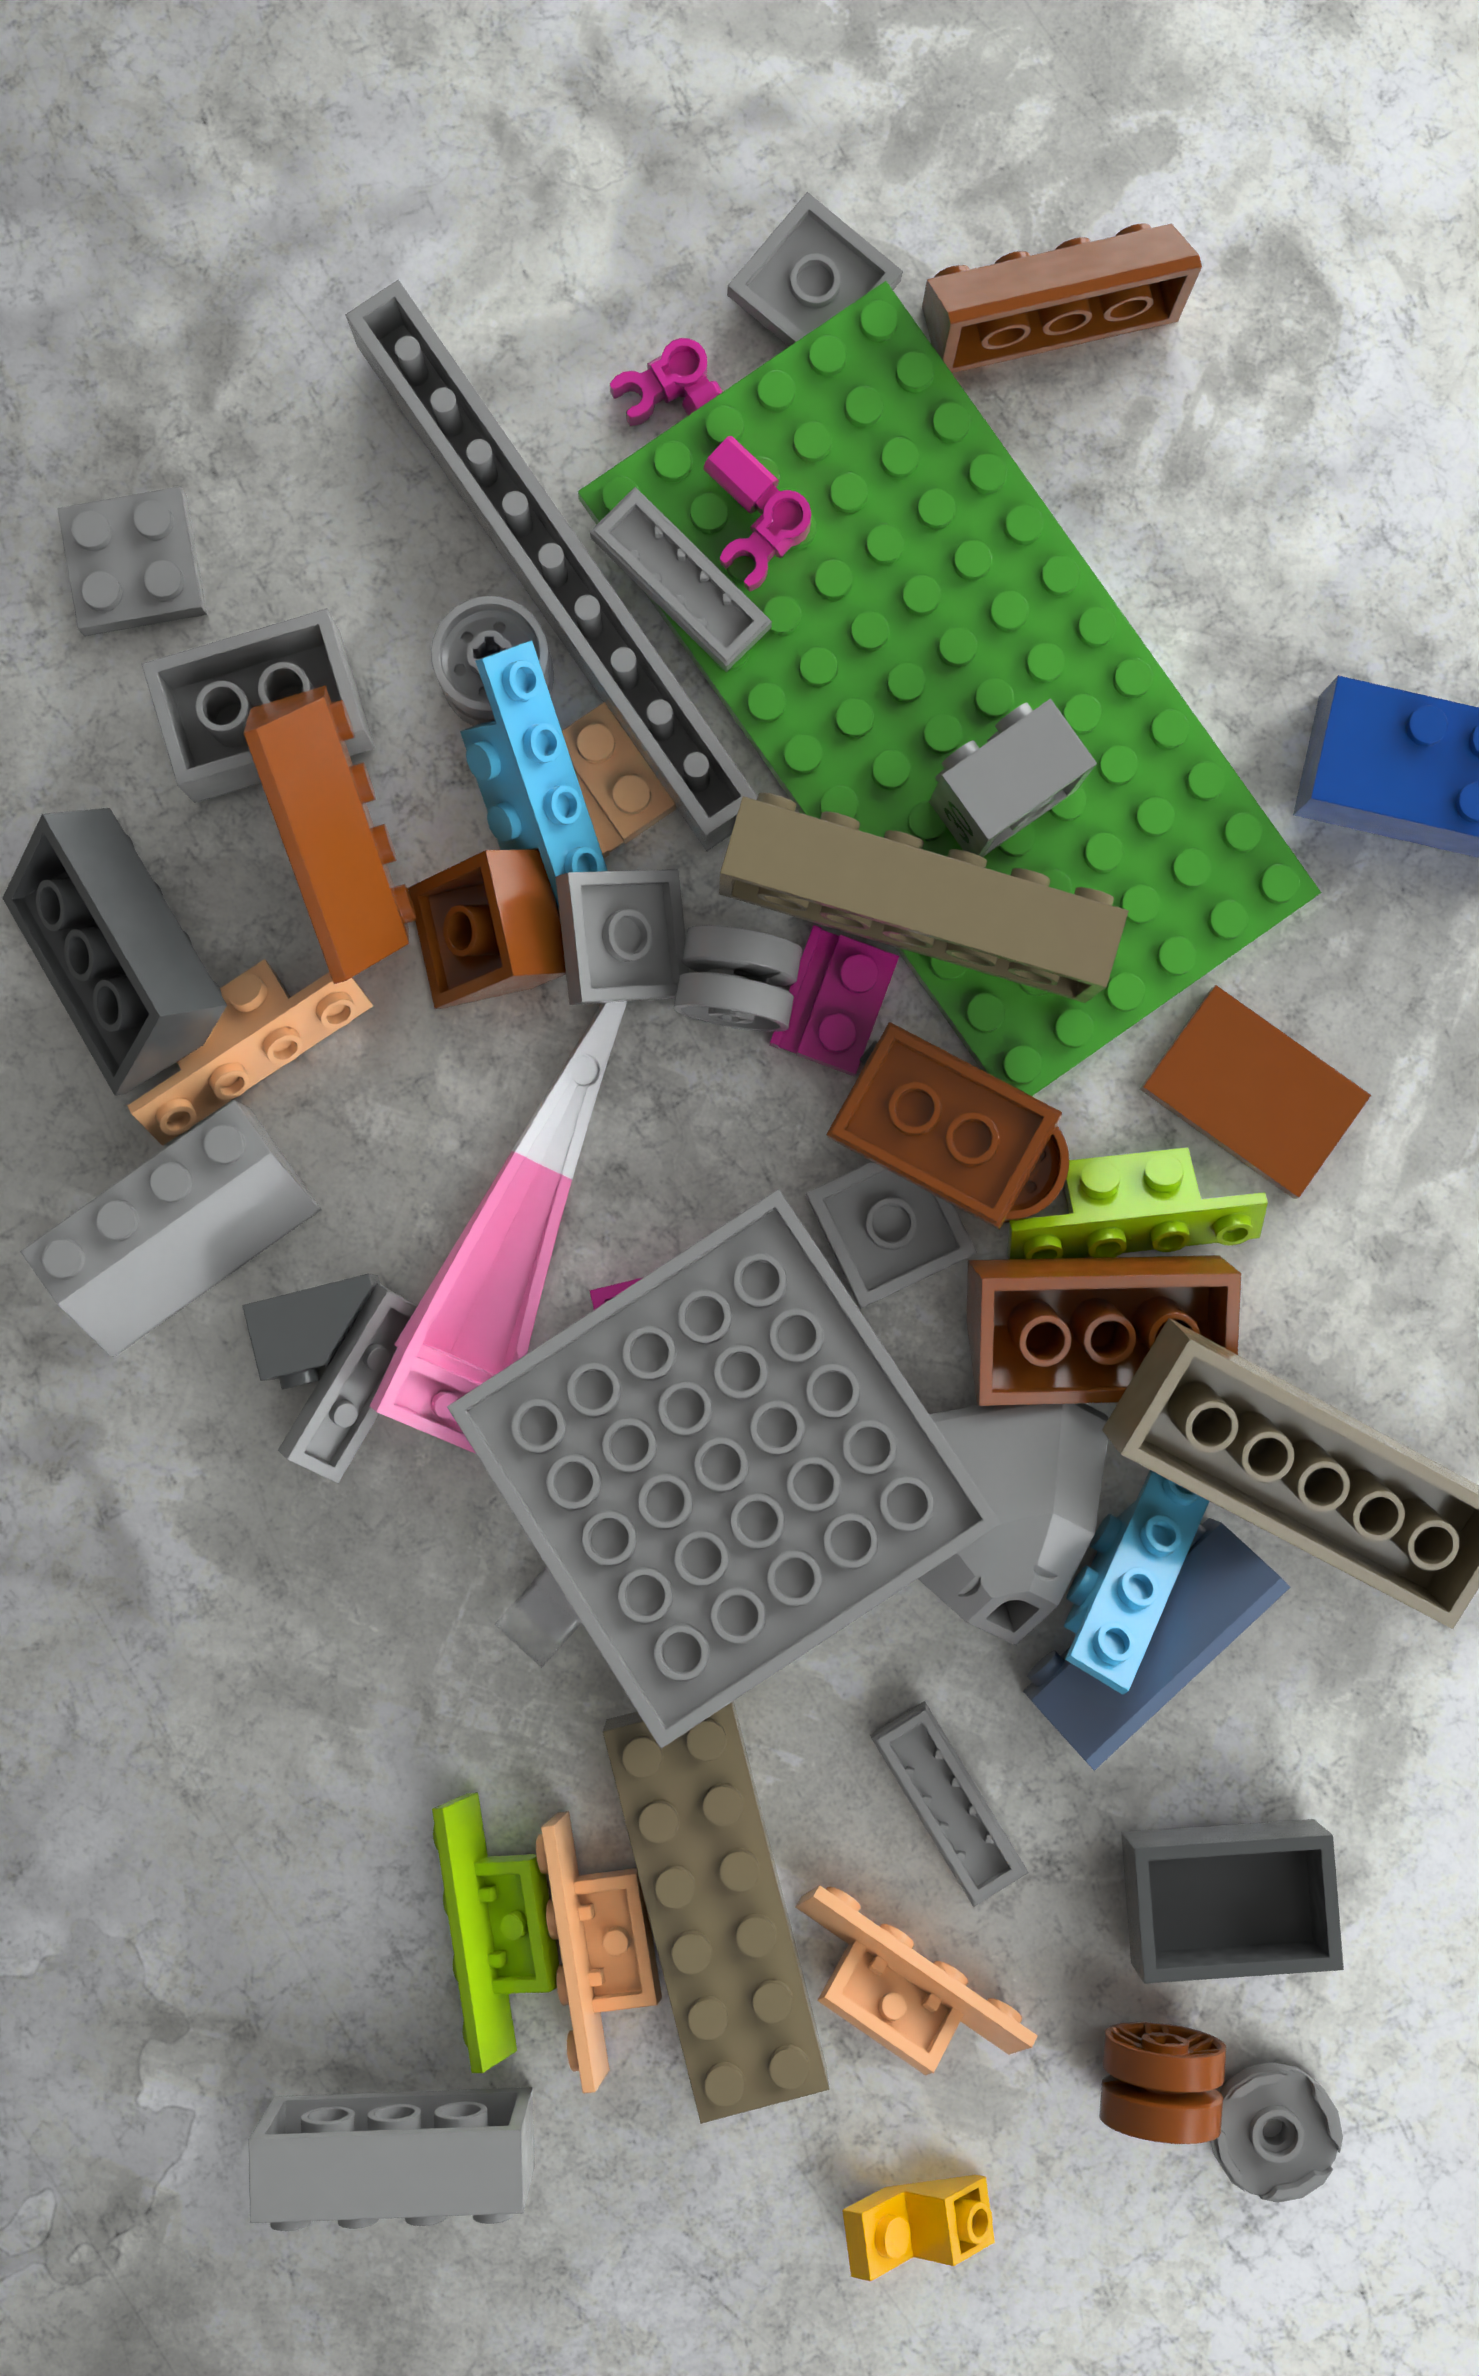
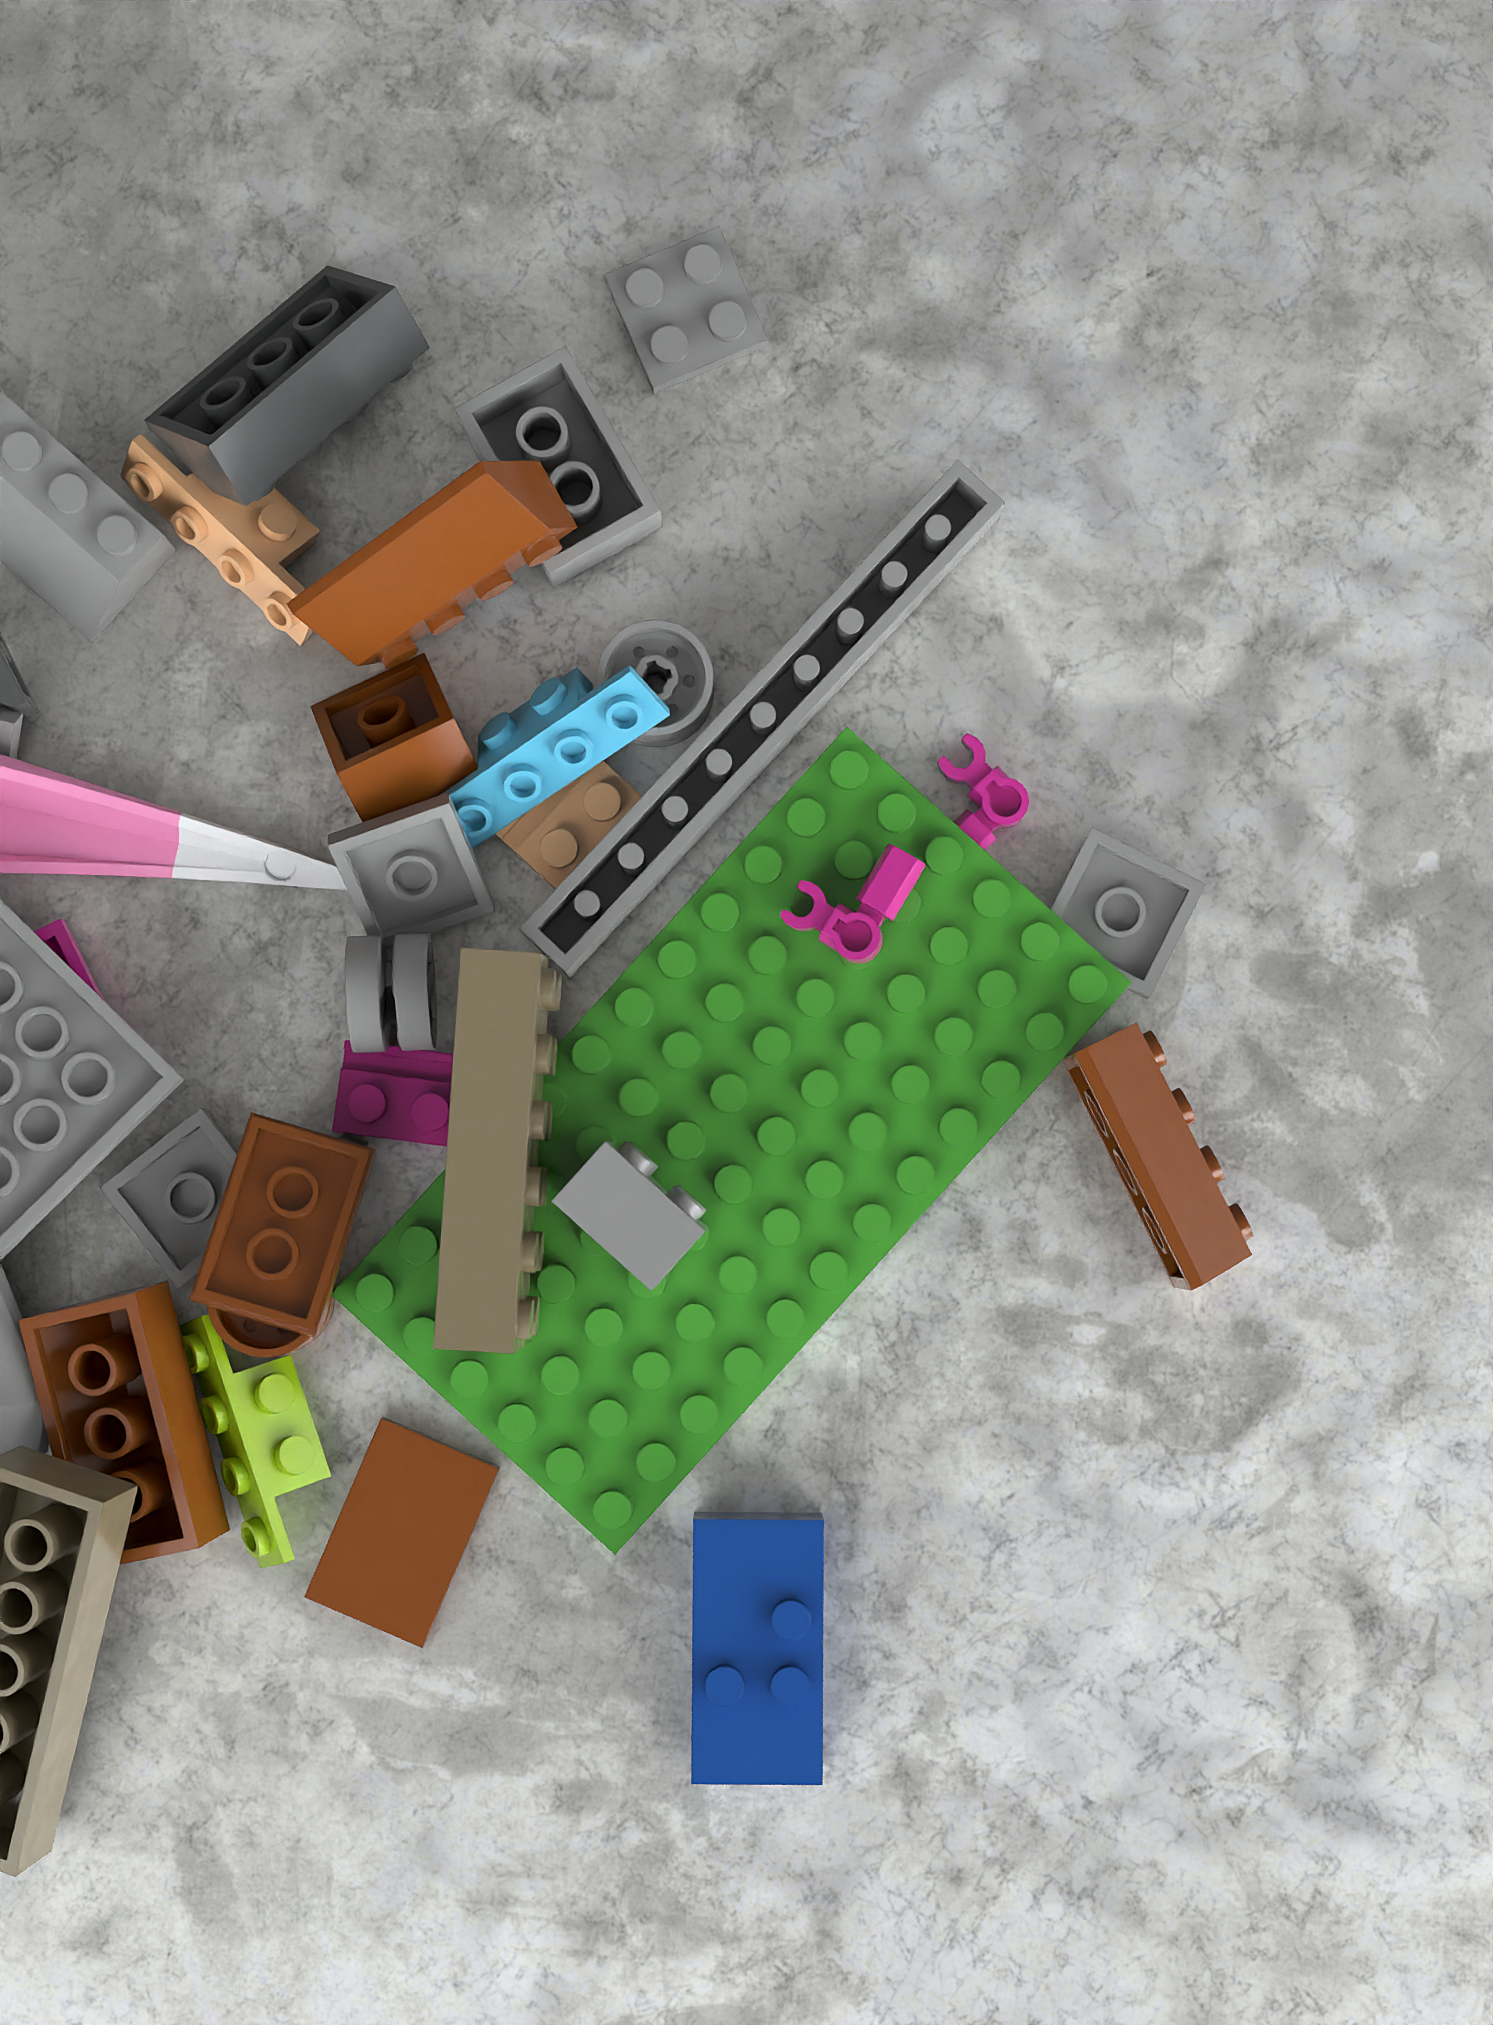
camera: 80 degrees right, 0 degrees up
light grey plate [590,487,772,672] -> none

